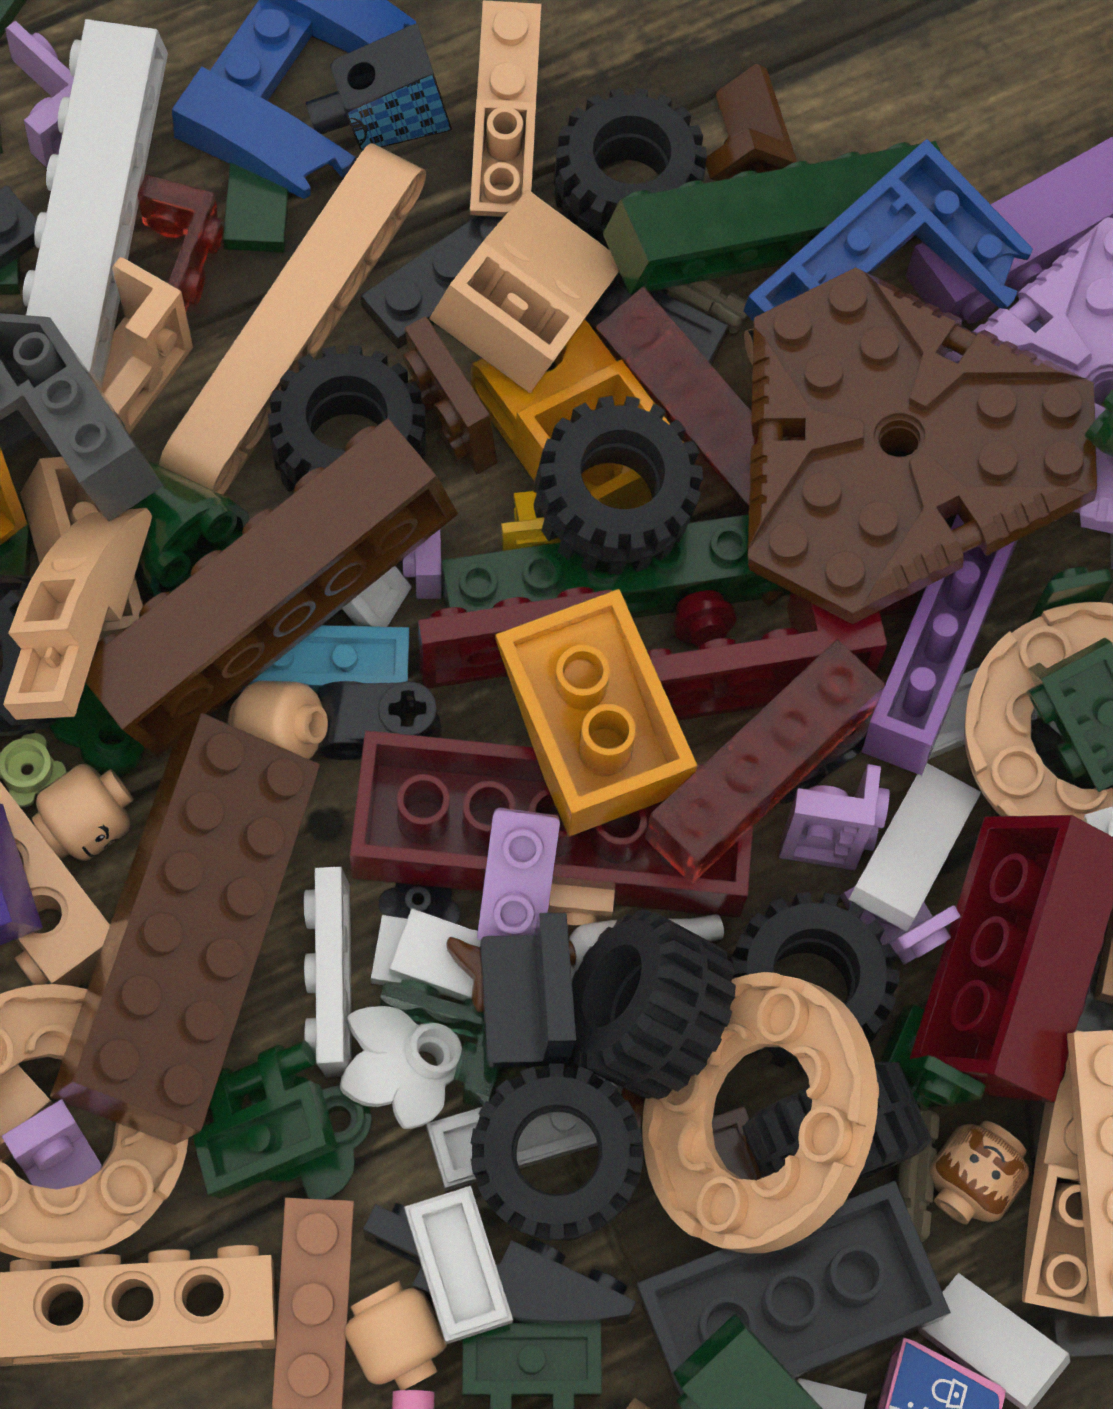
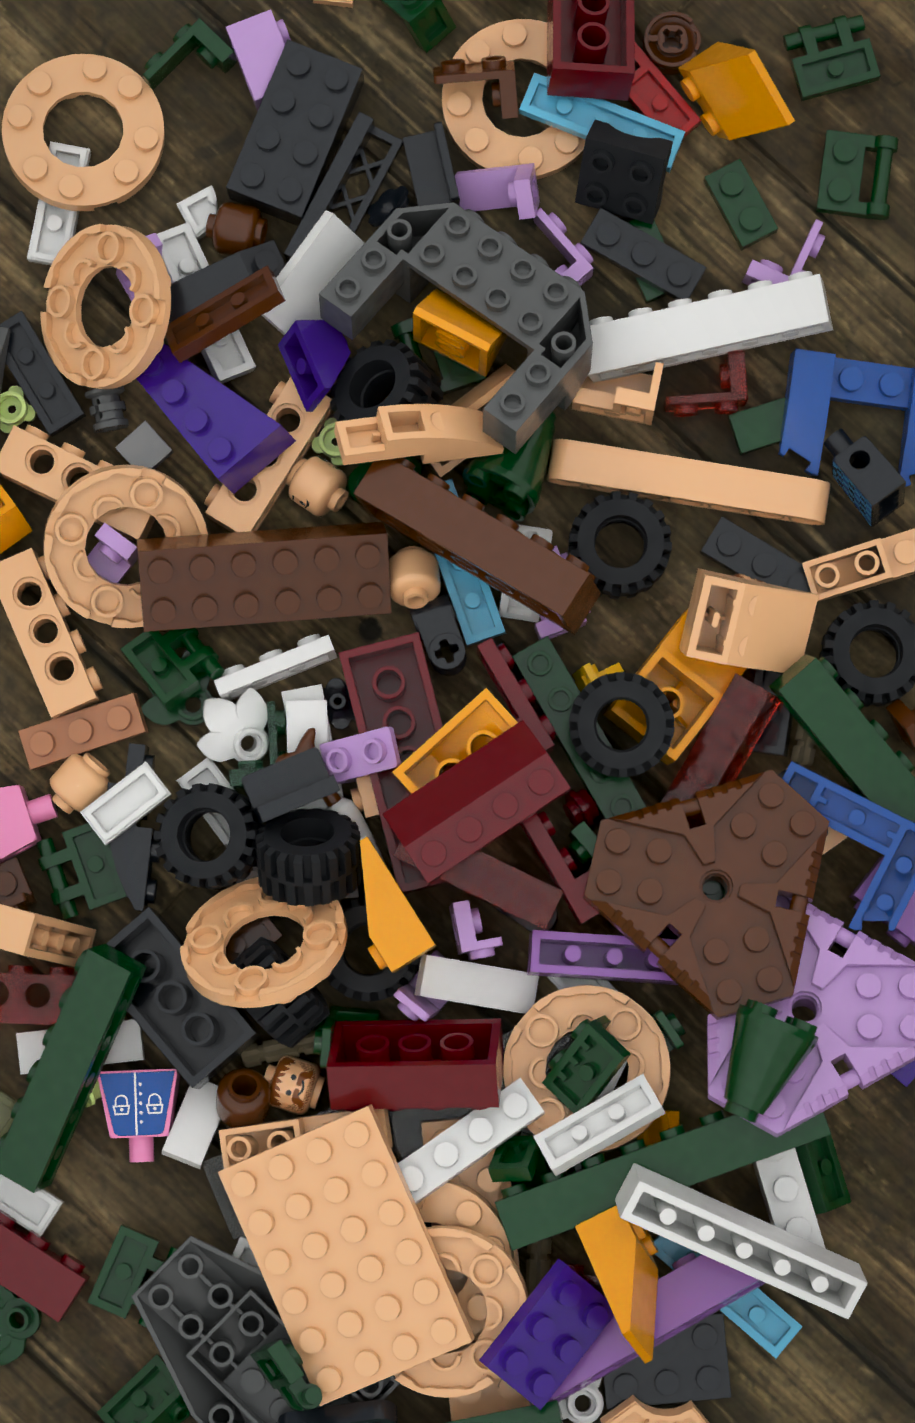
camera: 80 degrees right, 15 degrees up
reddish brown plate [402,316,497,475] -> none
none -> reddish brown head [216,1068,271,1128]
none -> light orange slope [360,837,436,973]
none -> dark red slope [382,720,571,884]
none -> dark green plate [568,821,597,865]

